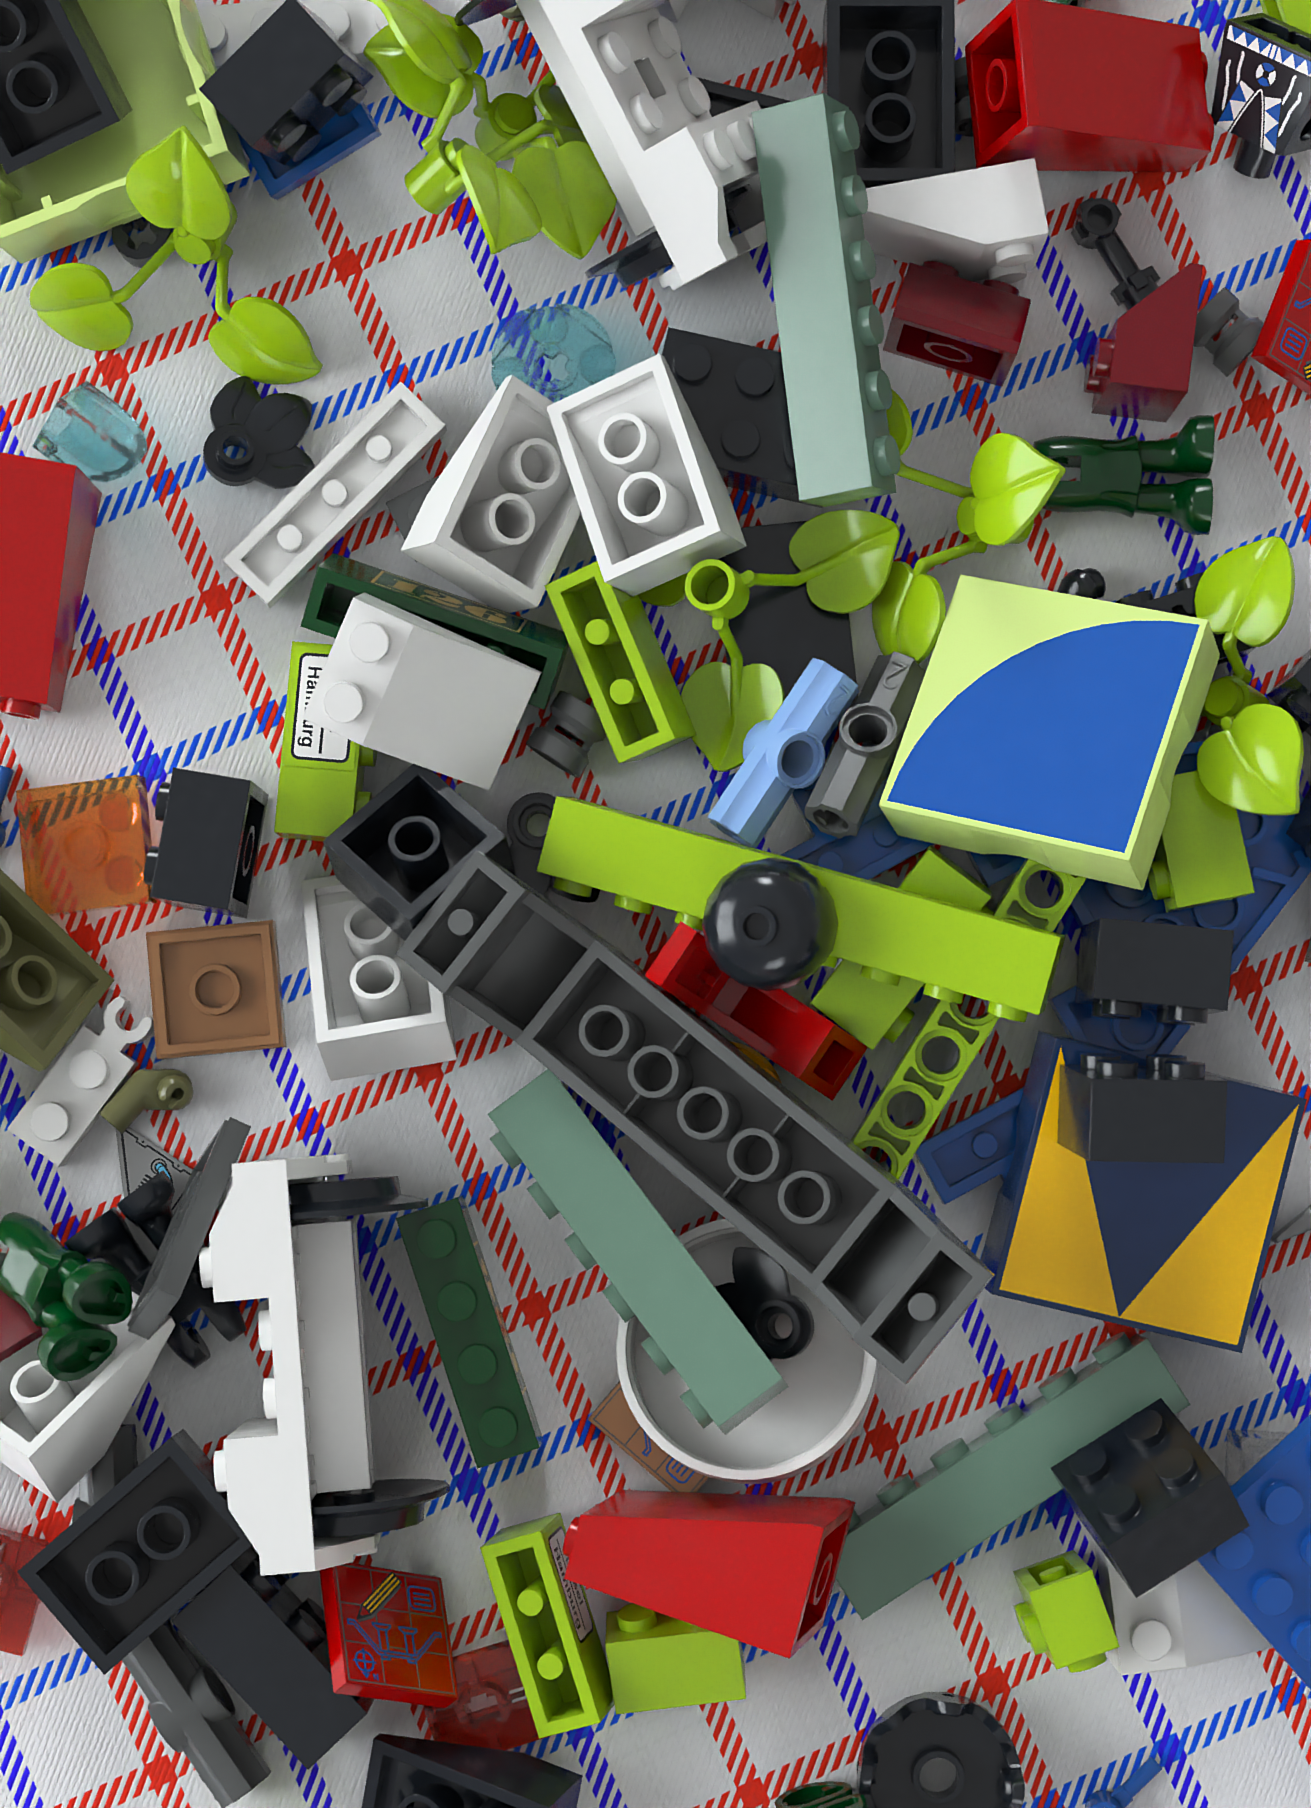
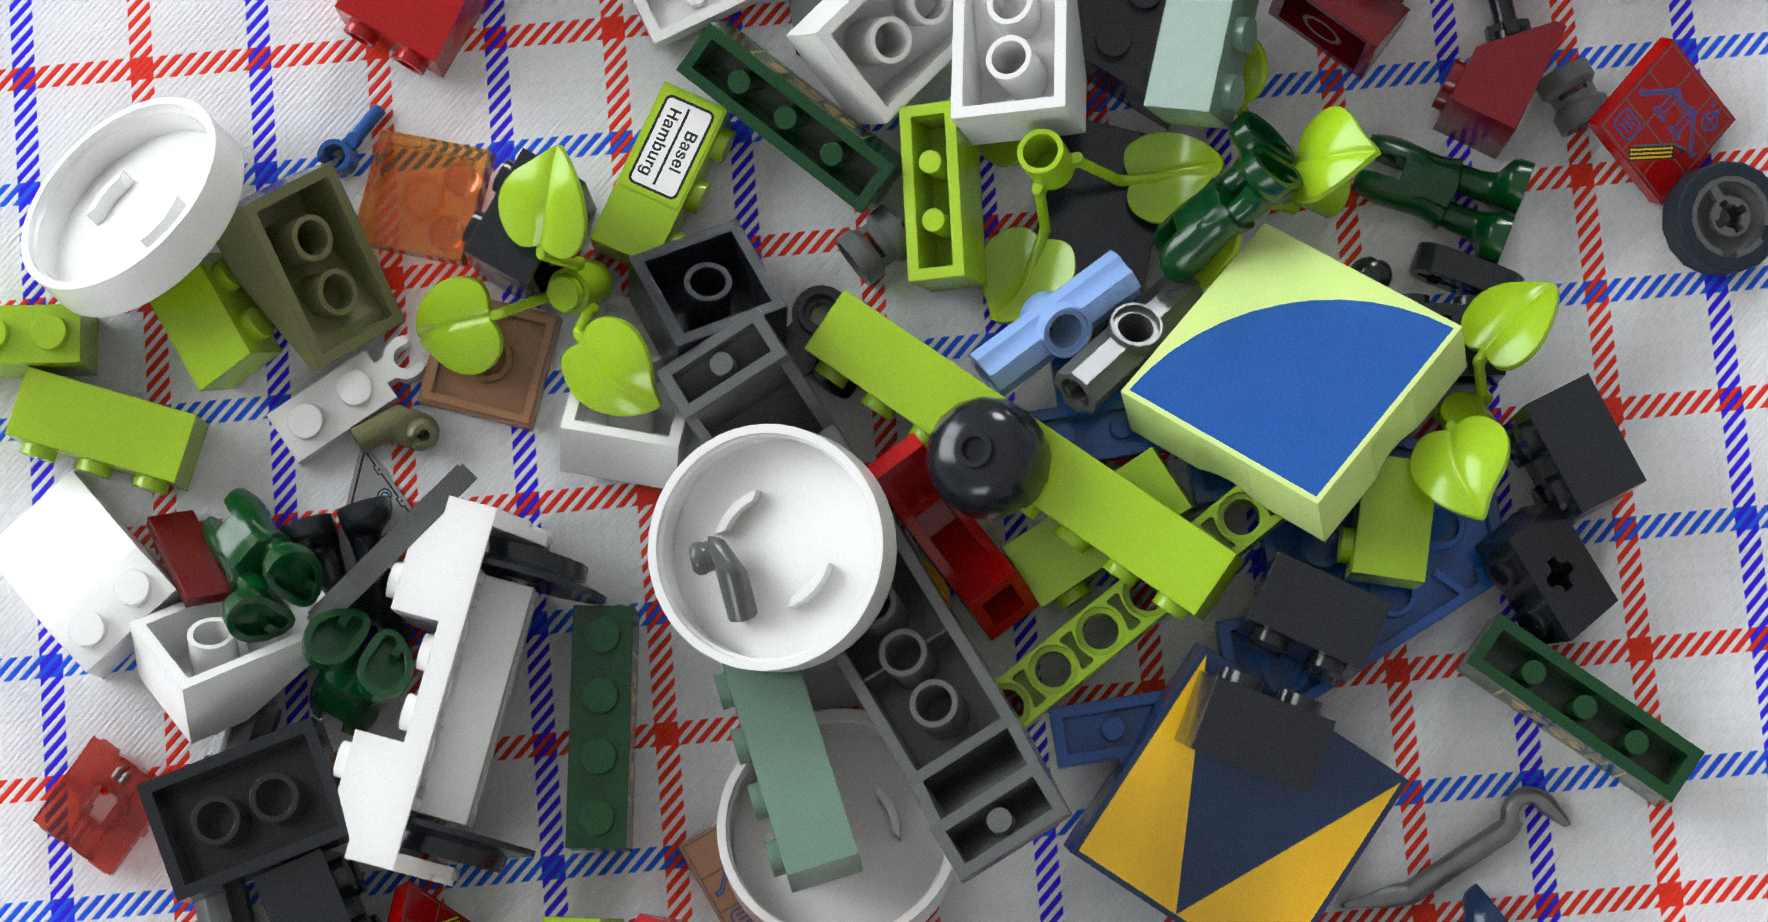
camera: 20 degrees right, 5 degrees down
white slope [302,592,542,790] -> none
black plate [714,1247,814,1362] -> none
none -> dark green piece [302,608,414,736]
none -> lime plant [416,145,663,417]
none -> white piece [648,424,897,672]
none -> dark grey arm [689,536,758,622]
none -> dark green piece [1153,111,1303,283]
none -> black beam [1409,242,1524,296]

